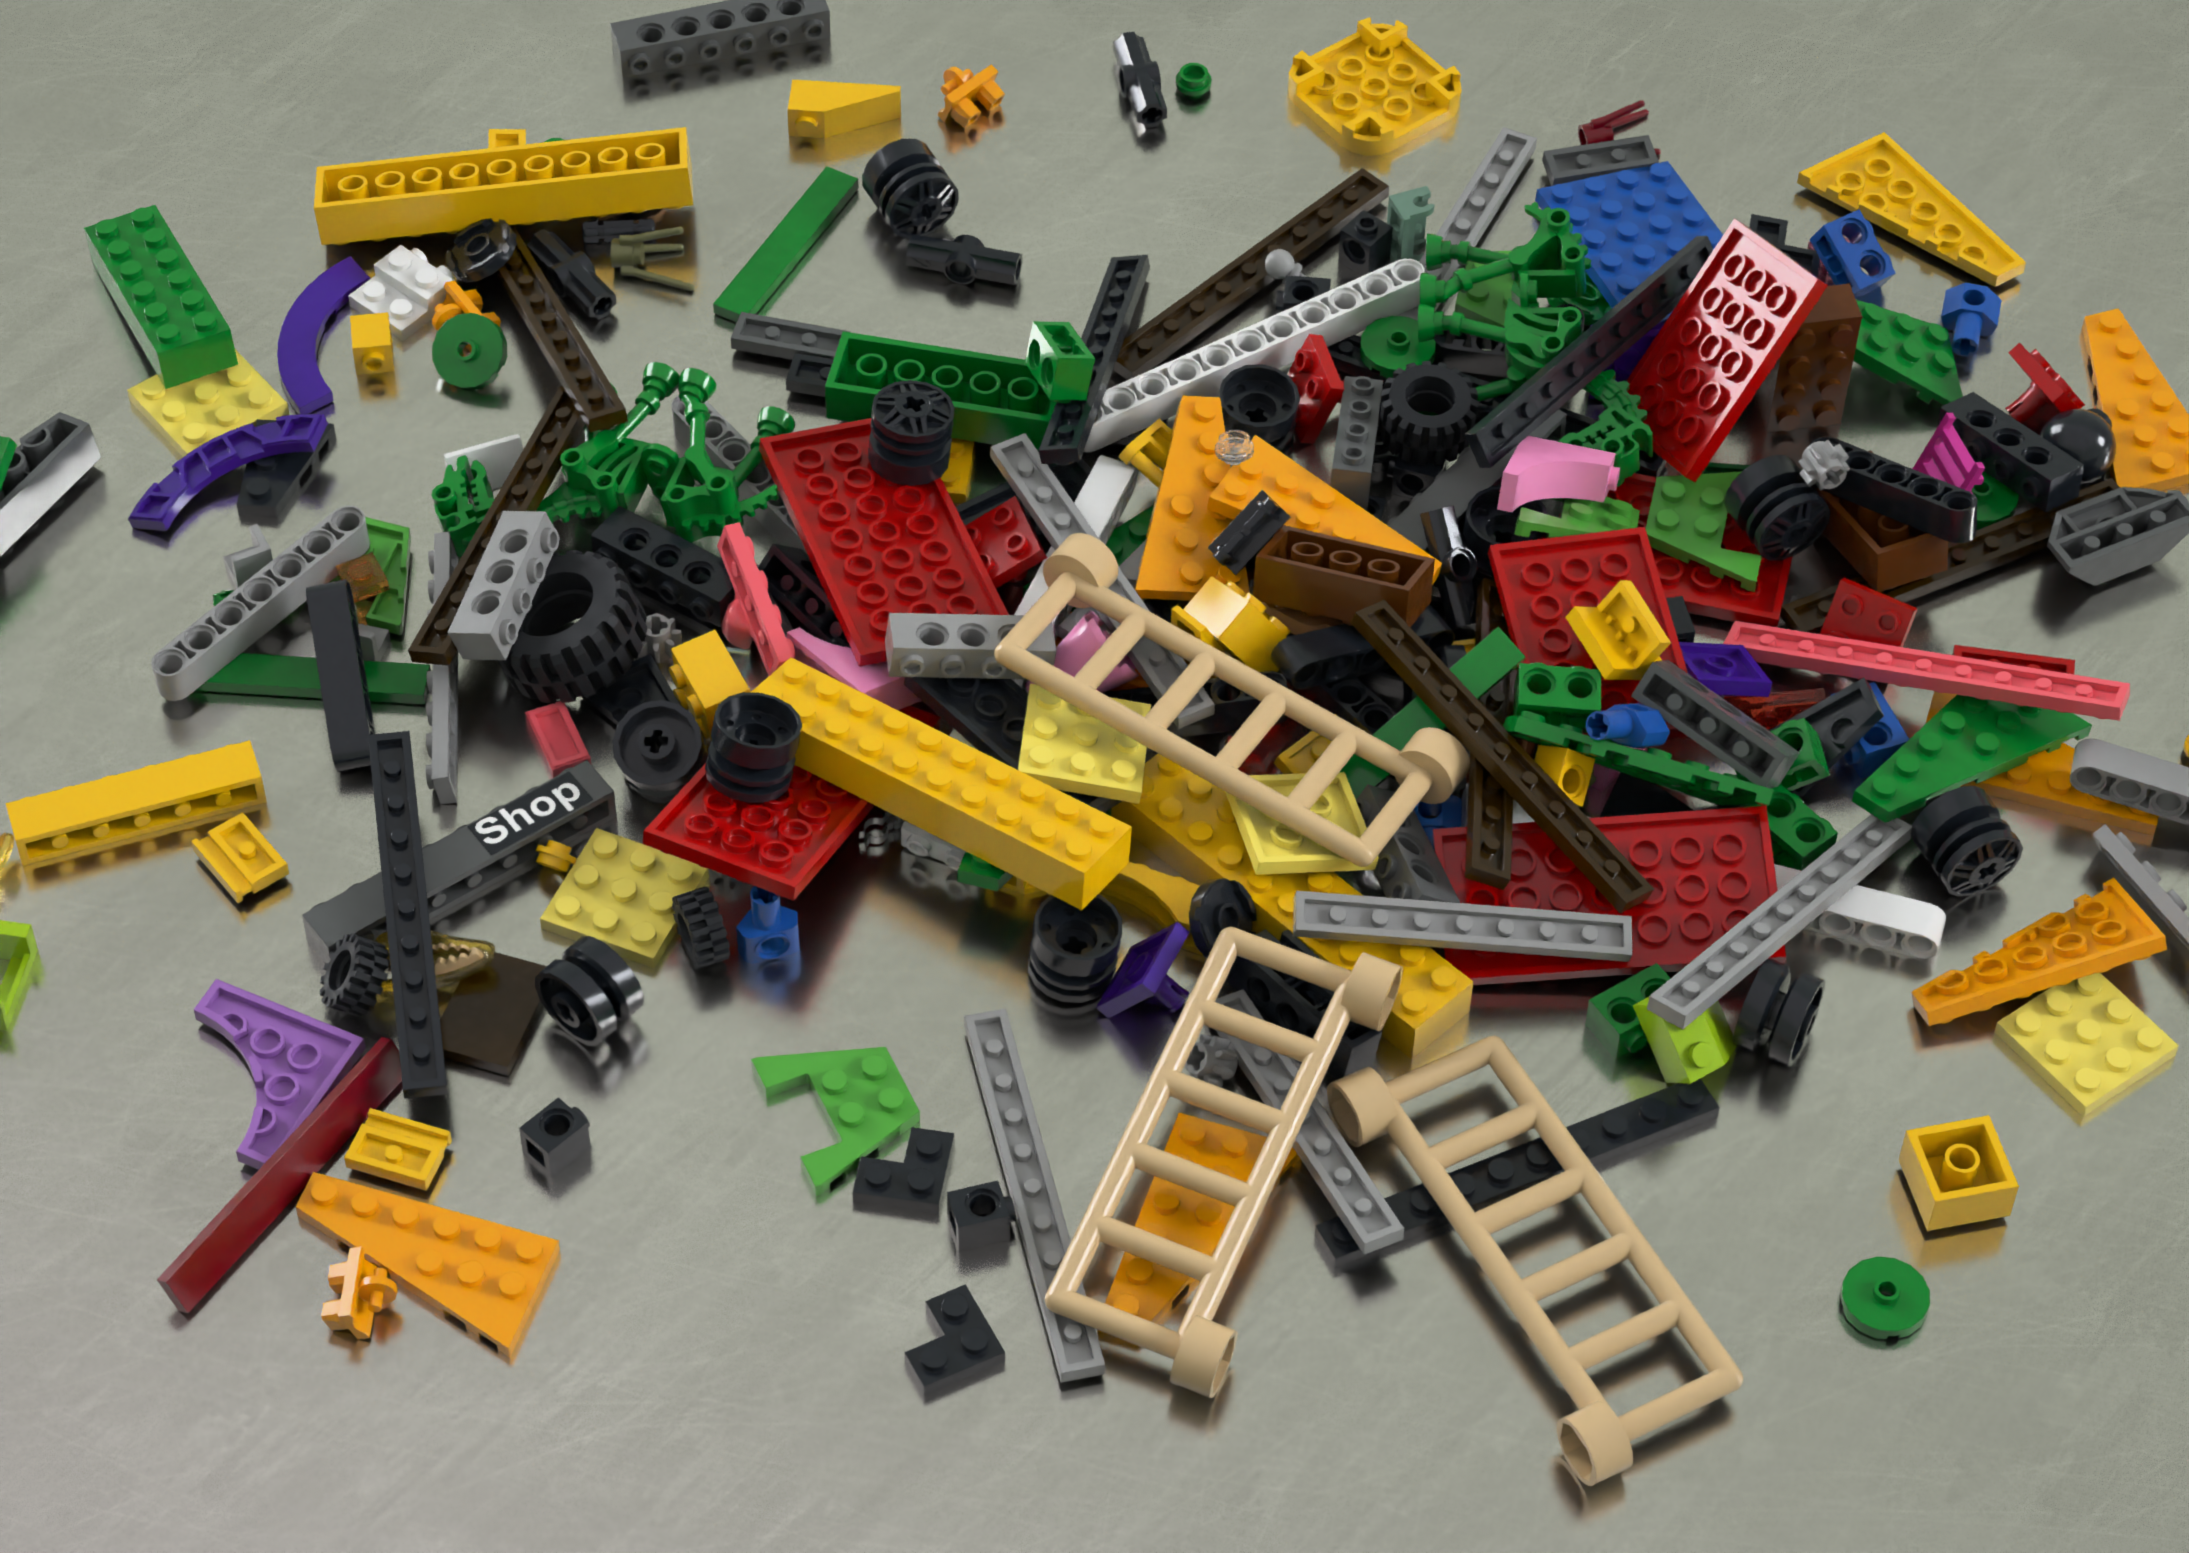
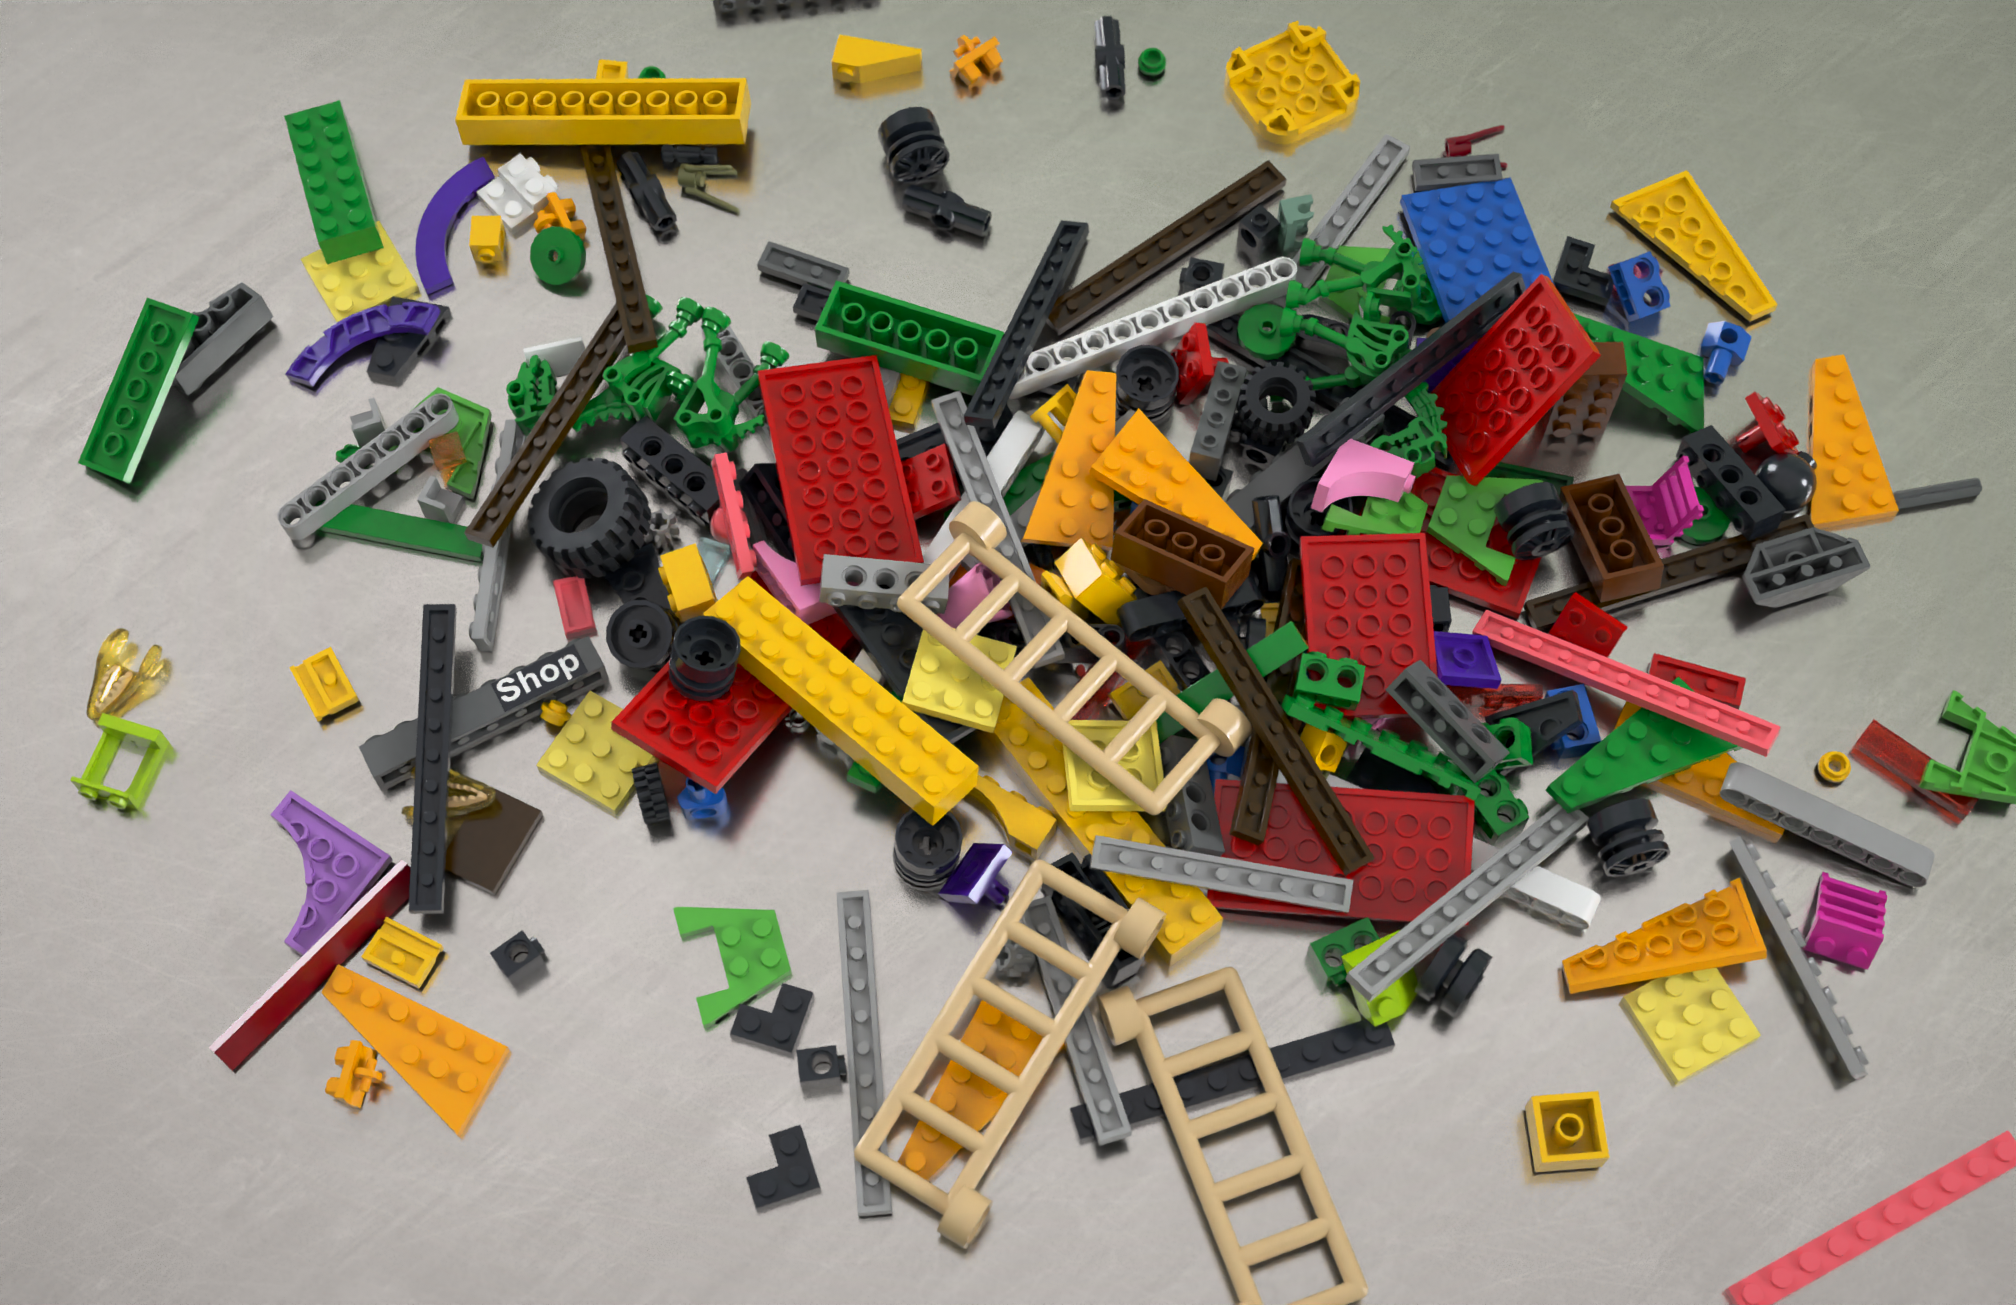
camera: 10 degrees right, 15 degrees up
yellow brick [5,740,267,866] -> none
black beam [306,579,375,773] -> none
black tyre [320,933,390,1017] -> none
black tile [446,218,517,282] -> none
light grey brick [448,511,560,660] -> none
black wheel [535,936,644,1046] -> none
green tile [713,166,859,322] -> none
black wheel [868,380,955,486] -> none
green brick [1025,321,1095,403] -> none
black tile [1189,878,1257,958] -> none
black hinge [1208,490,1291,575] -> none
clear plate [1215,430,1254,465] -> none
light grey bar [1265,249,1306,285] -> none
yellow bracket [1565,580,1671,680] -> none
blue piece [1586,703,1670,749] -> none
light grey gear [1799,440,1850,490] -> none
black beam [1809,437,1977,543] -> none
green plate [1840,1256,1930,1339] -> none

